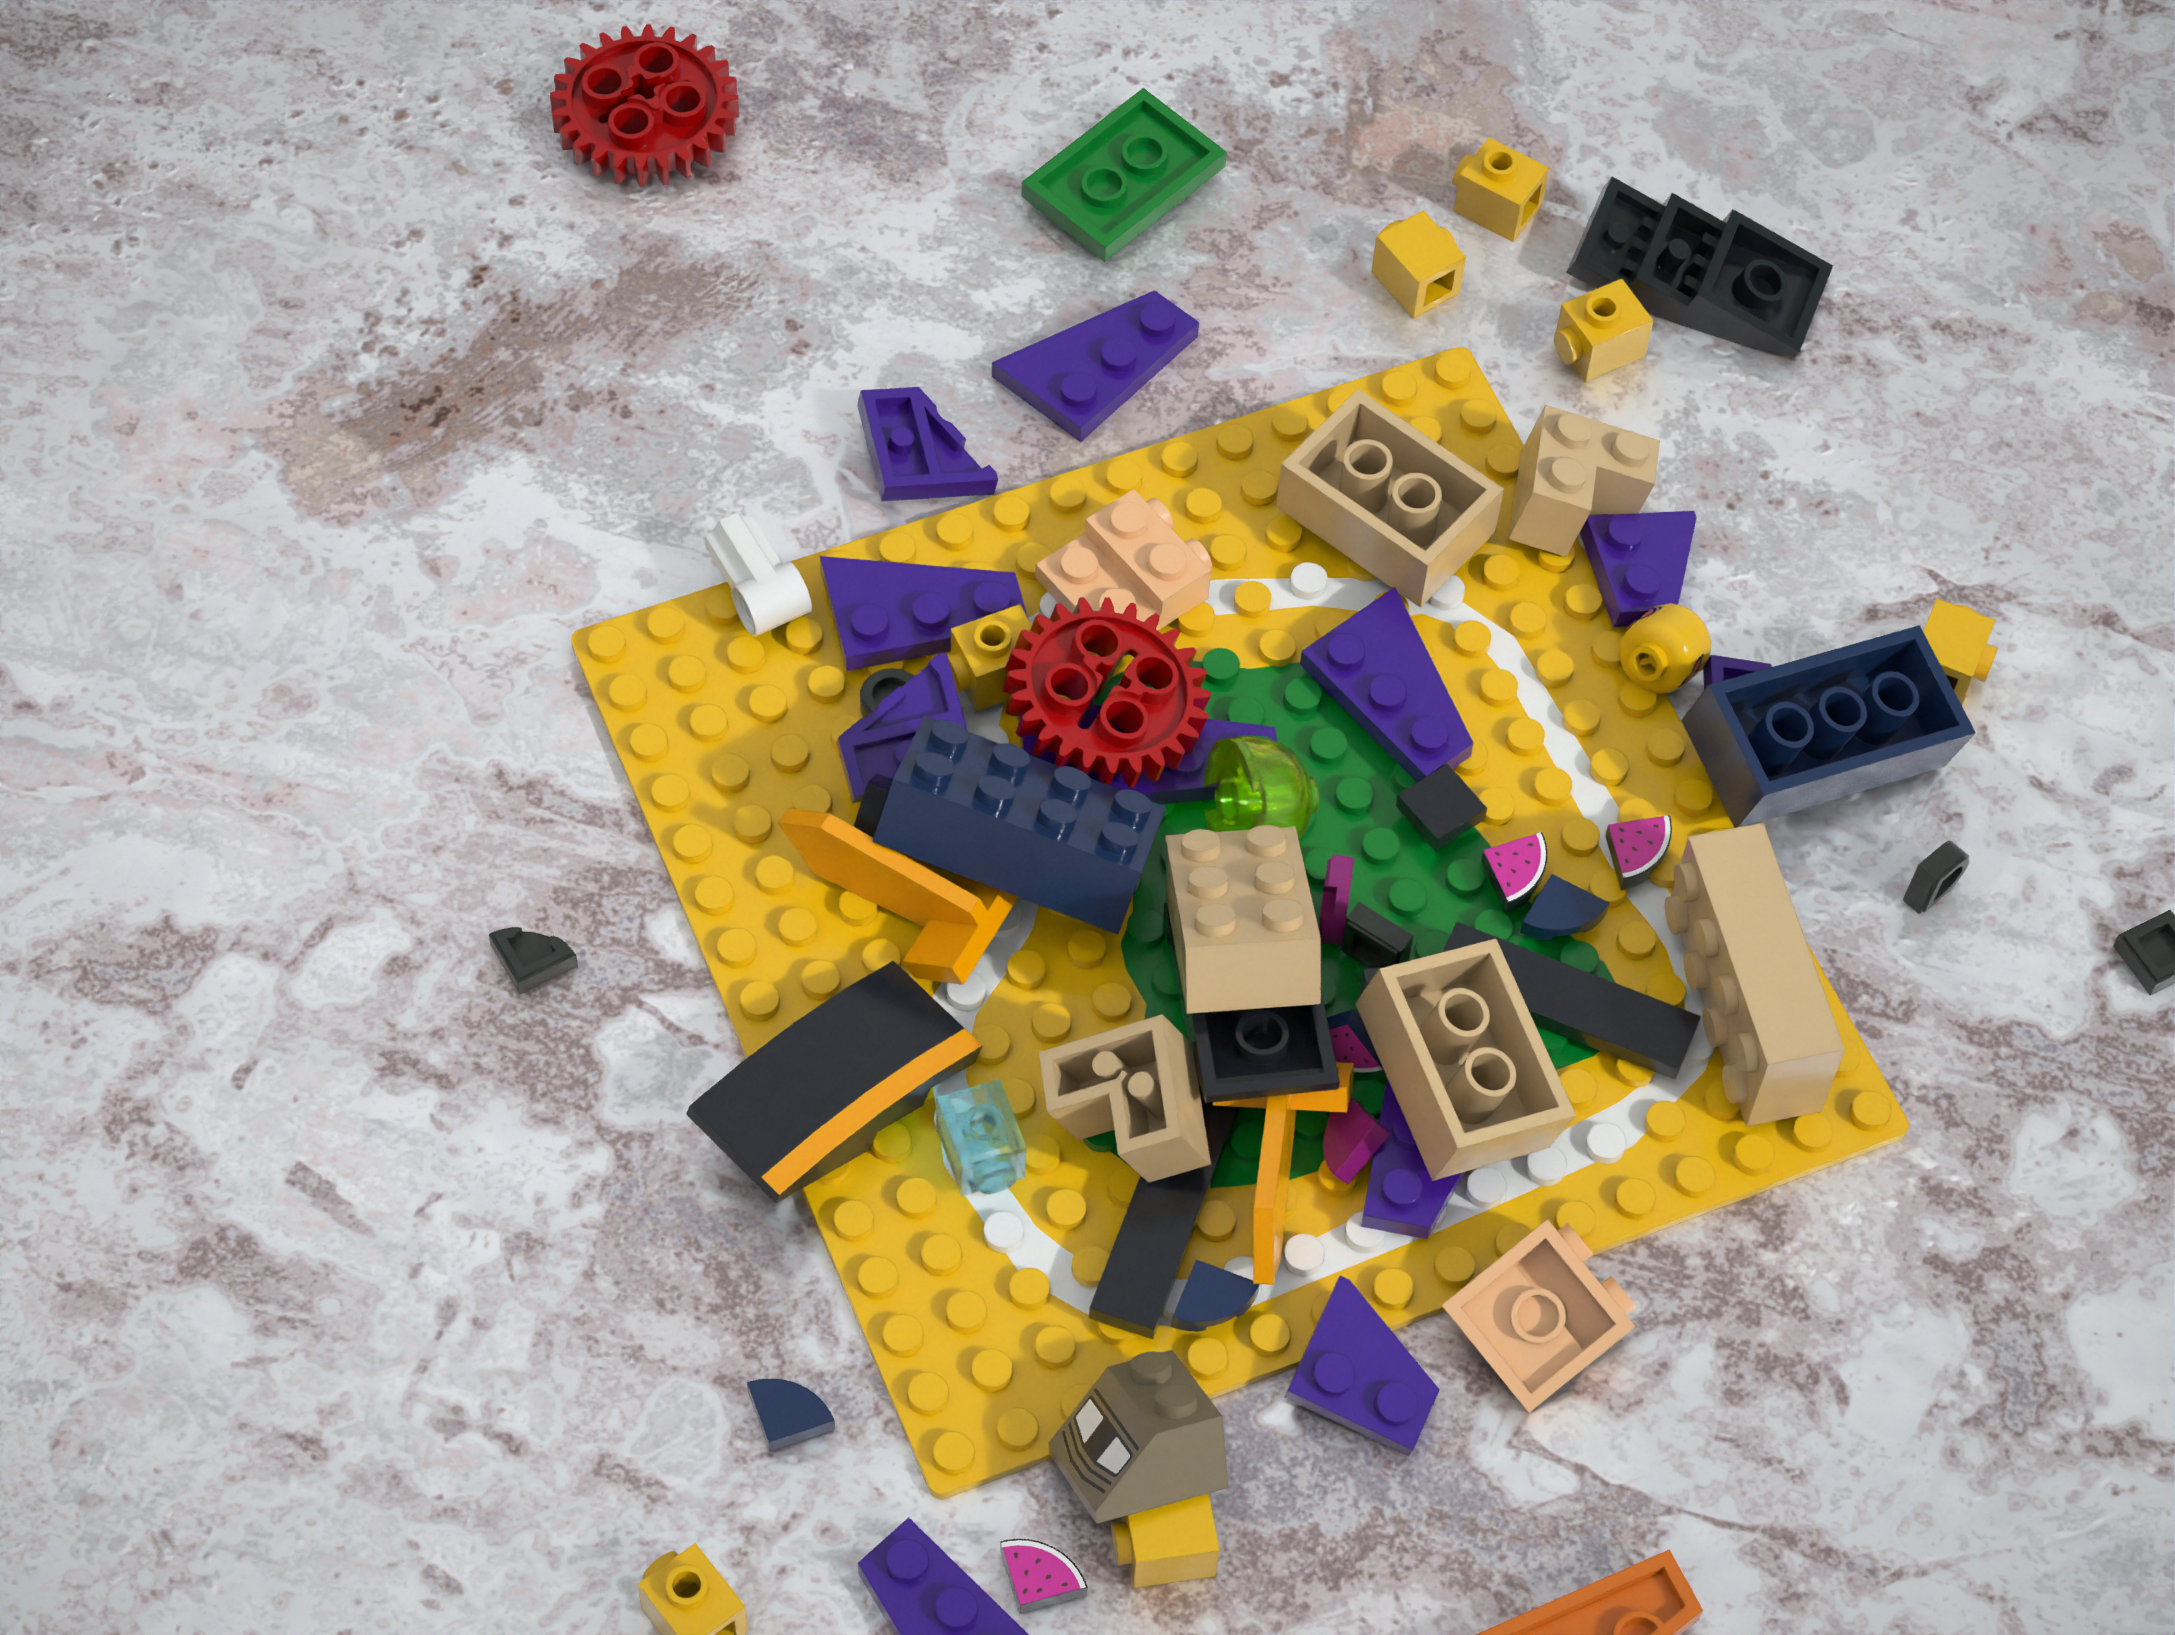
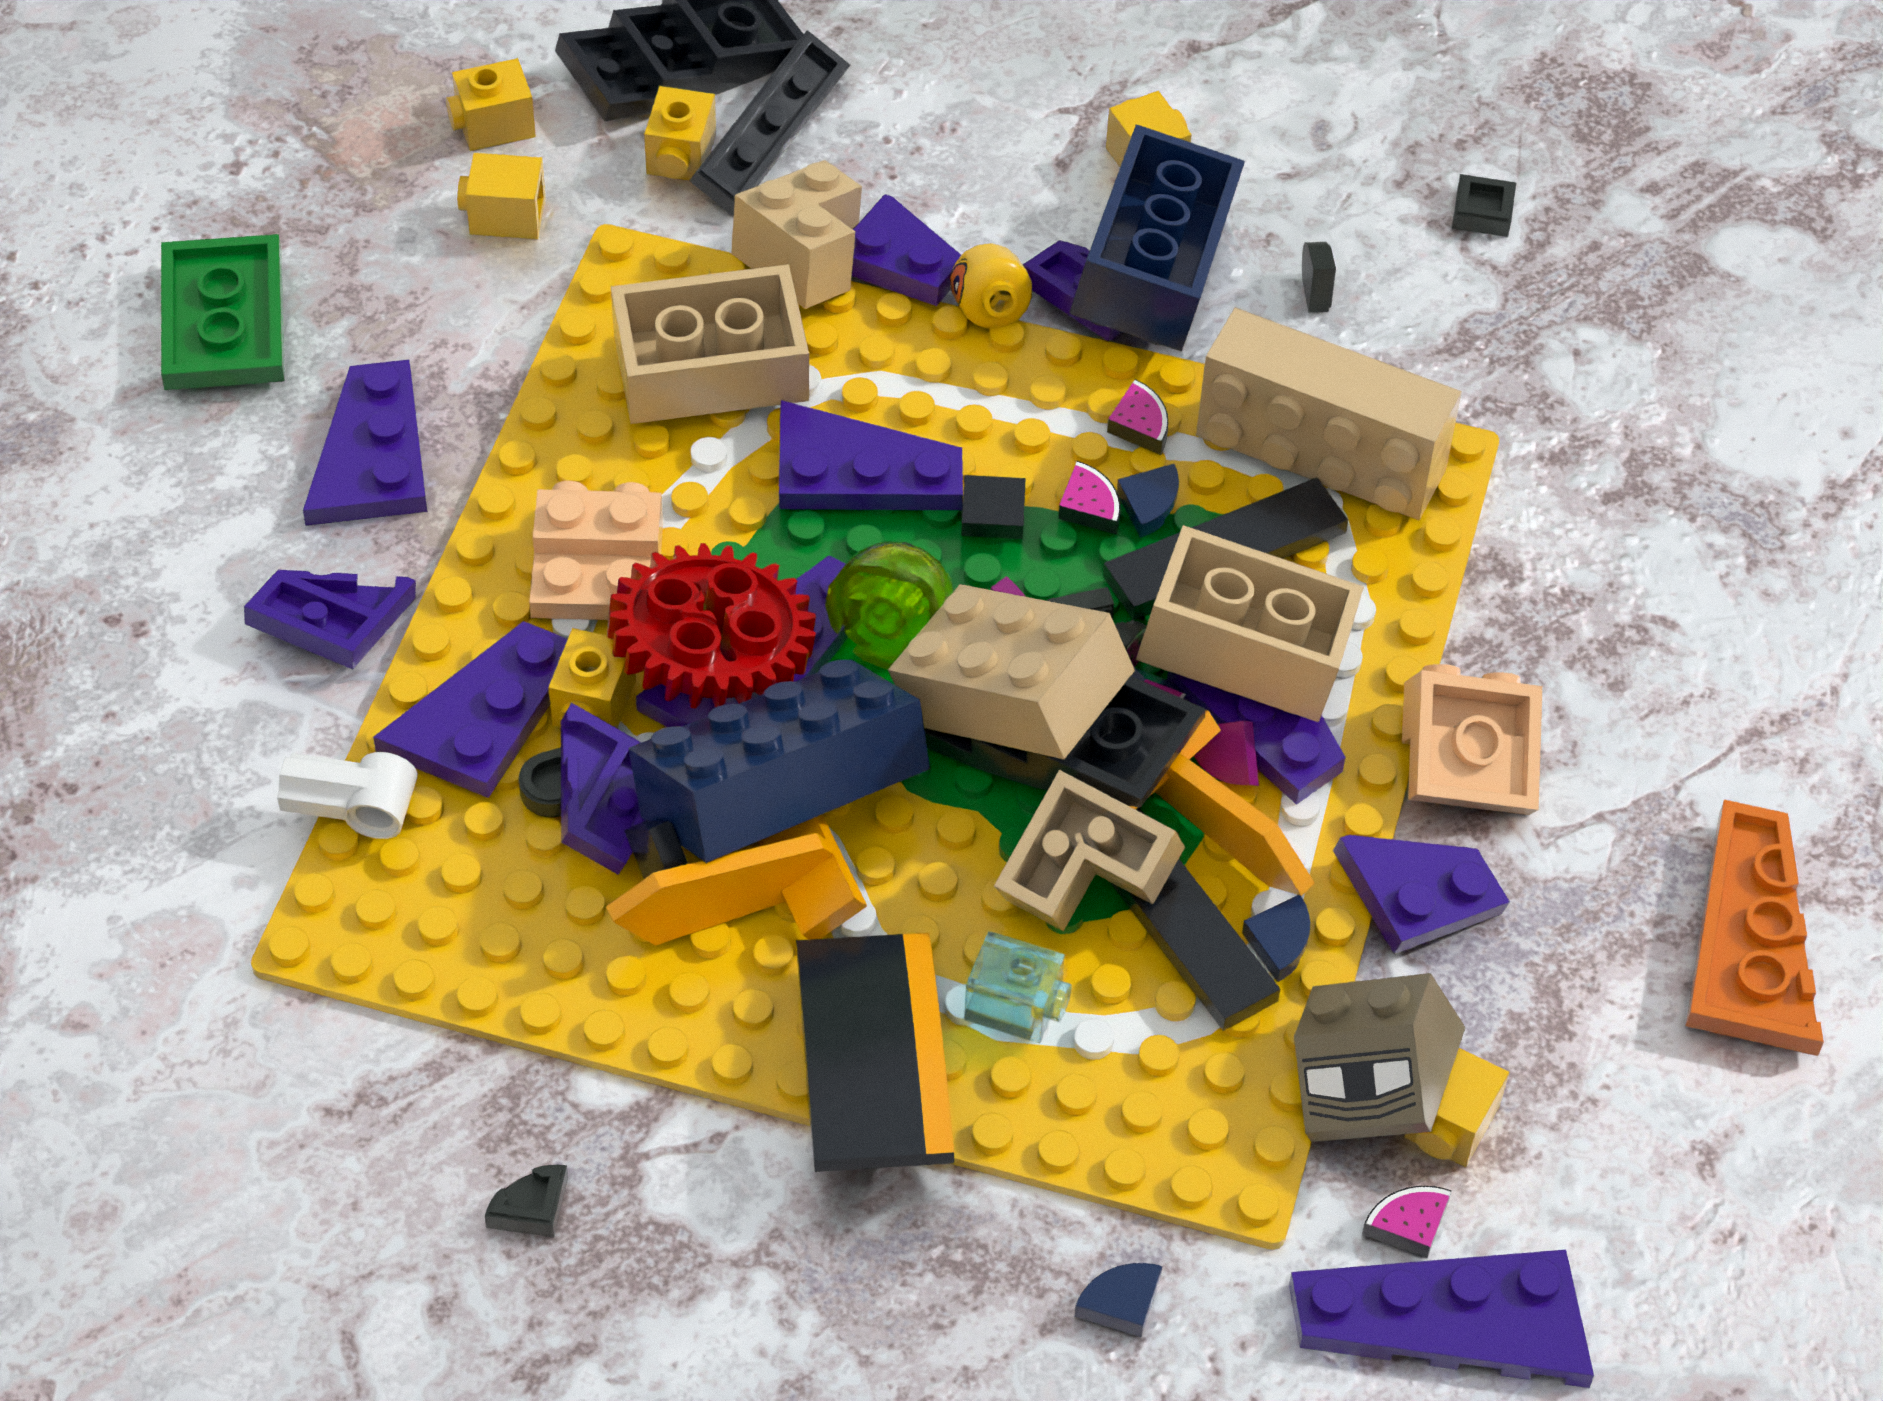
camera: 50 degrees left, 5 degrees down
none -> black tile [689,30,850,216]

